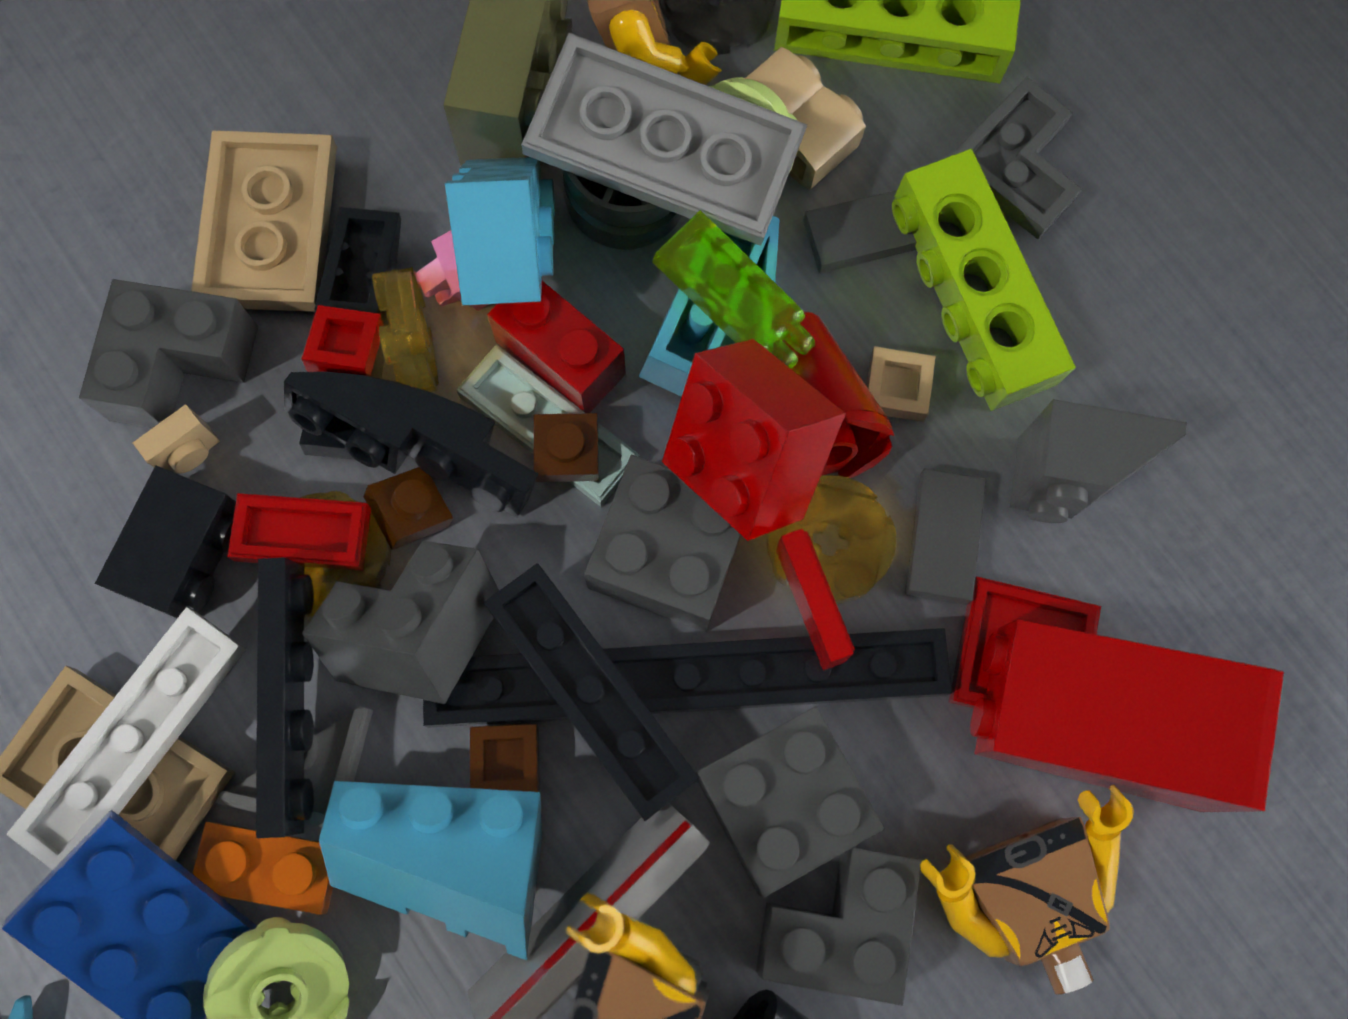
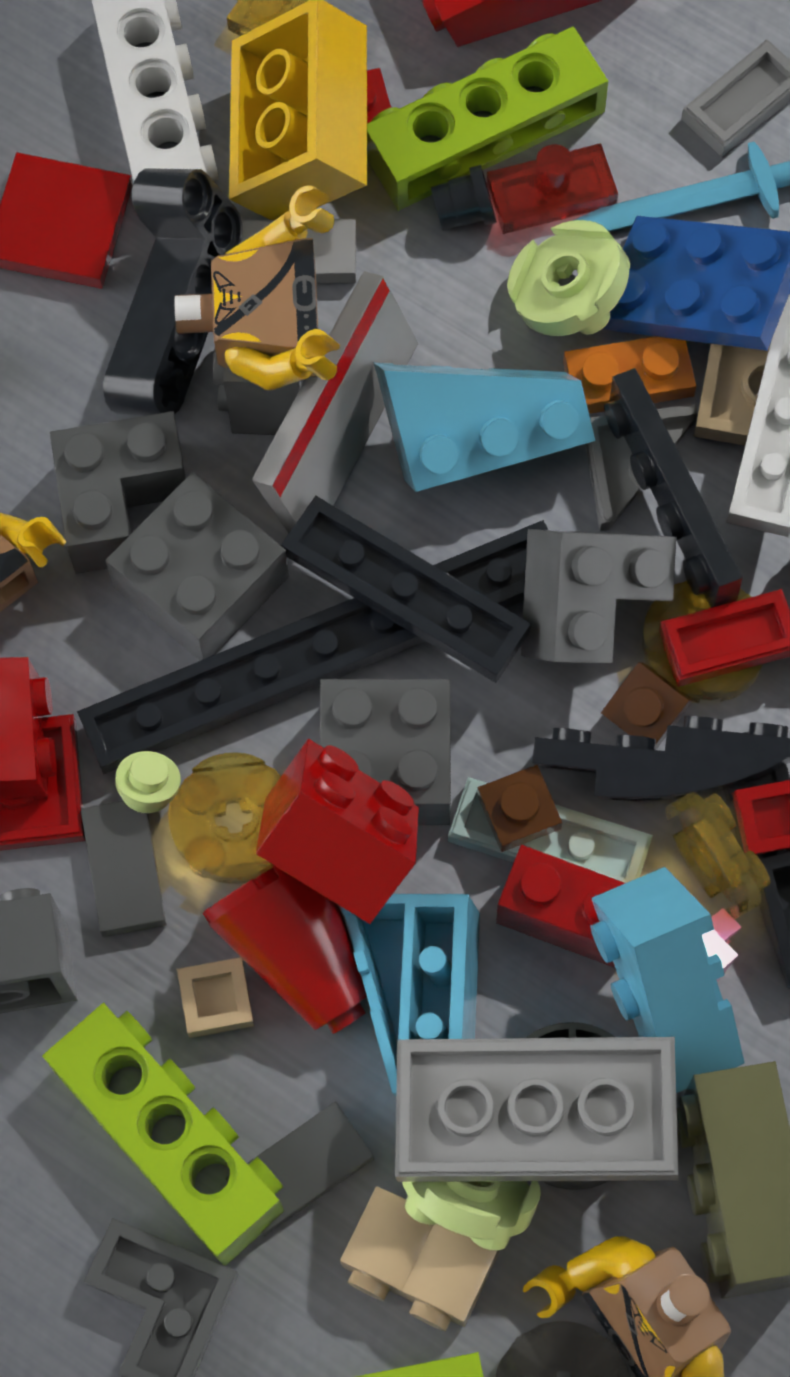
camera: 165 degrees right, 5 degrees down
reddish brown plate [470,724,540,792] -> none
clear neon green hinge [652,210,815,369] -> none
red tile [776,528,855,671] -> none
none -> yellowish green plate [115,751,181,813]

